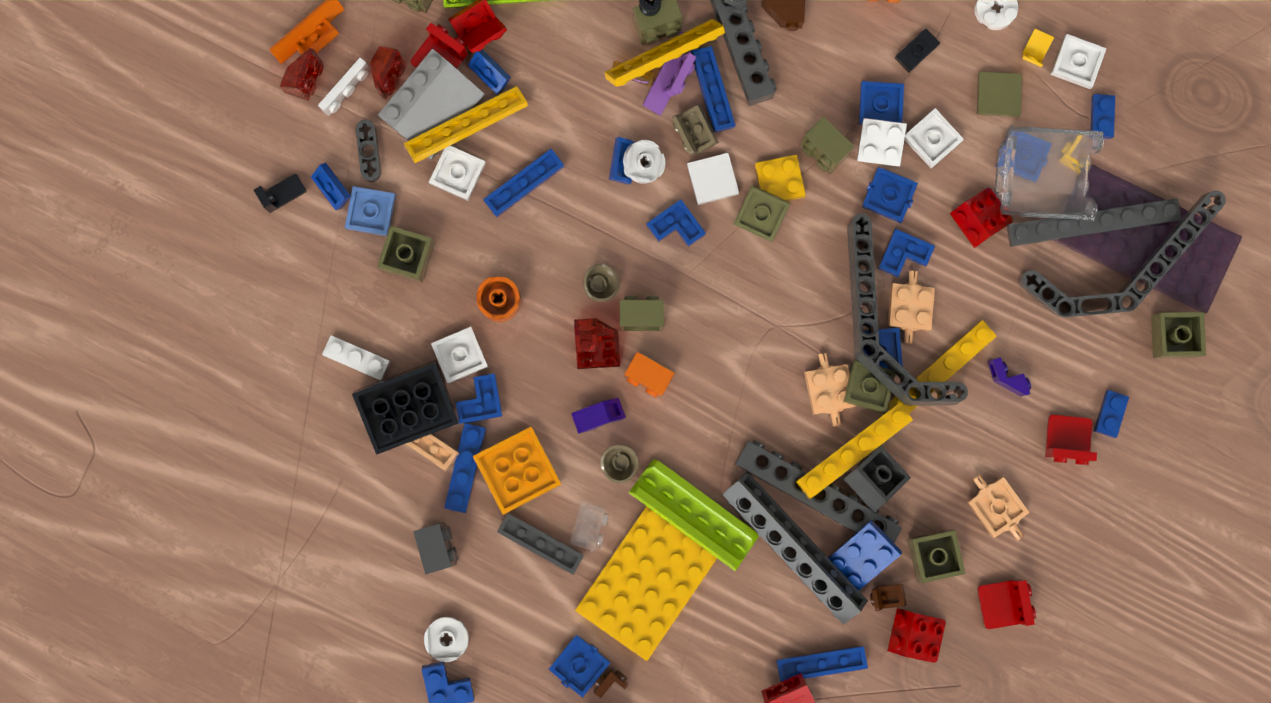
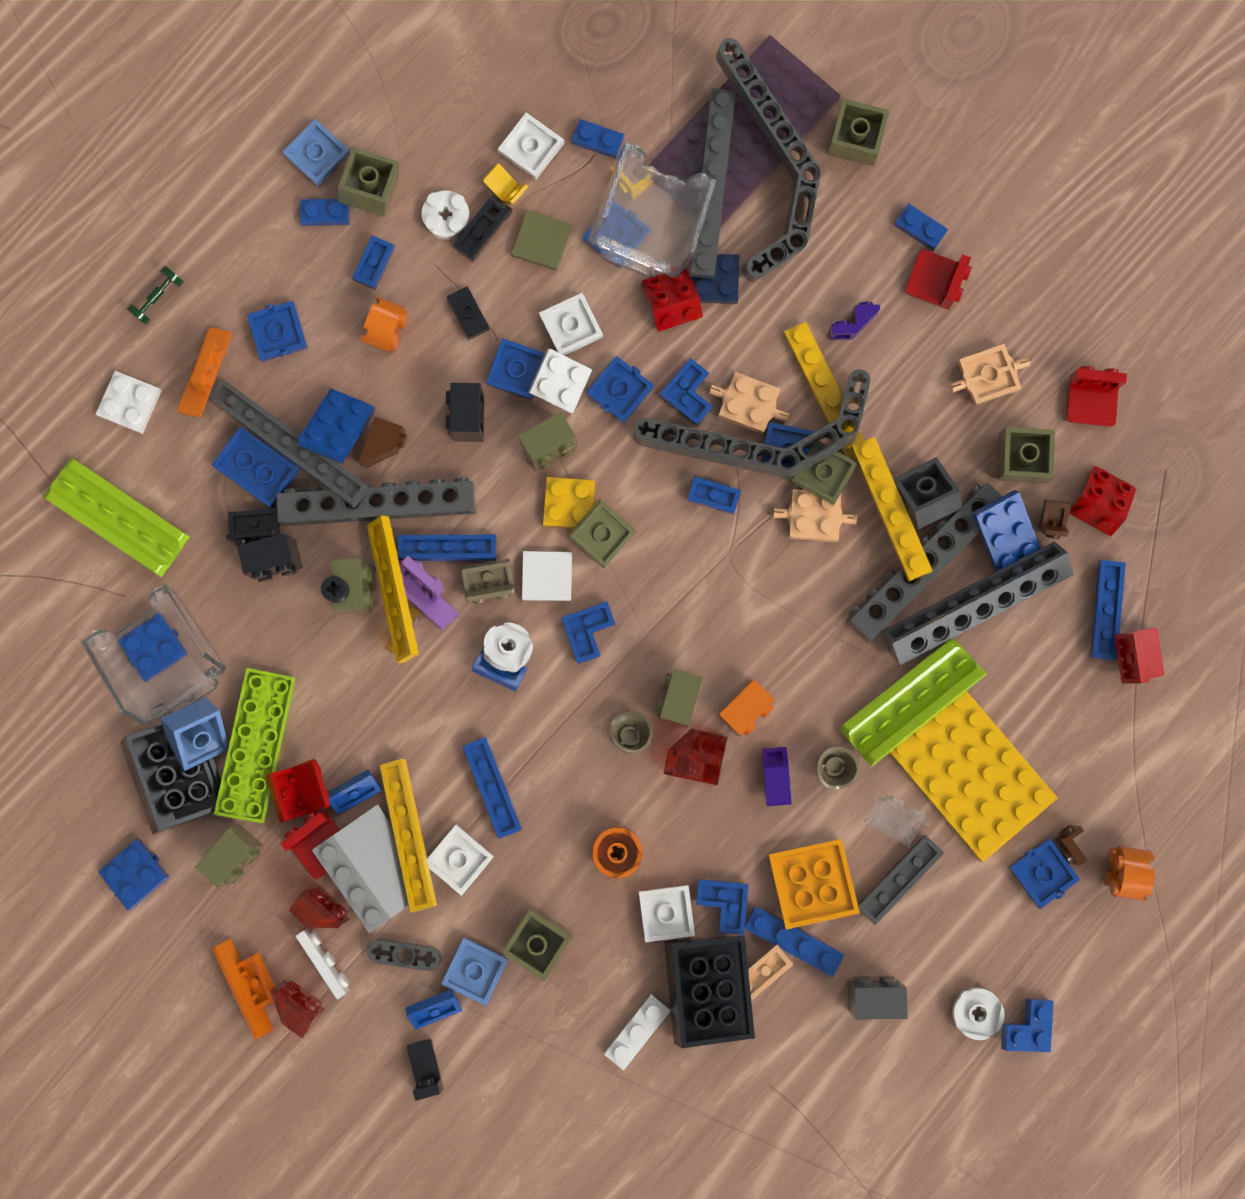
camera: 70 degrees left, 0 degrees up
none -> black brick [445,383,485,442]
none -> black plate [453,195,513,262]
none -> blue plate [687,476,741,515]
none -> dark blue plate [691,253,740,304]

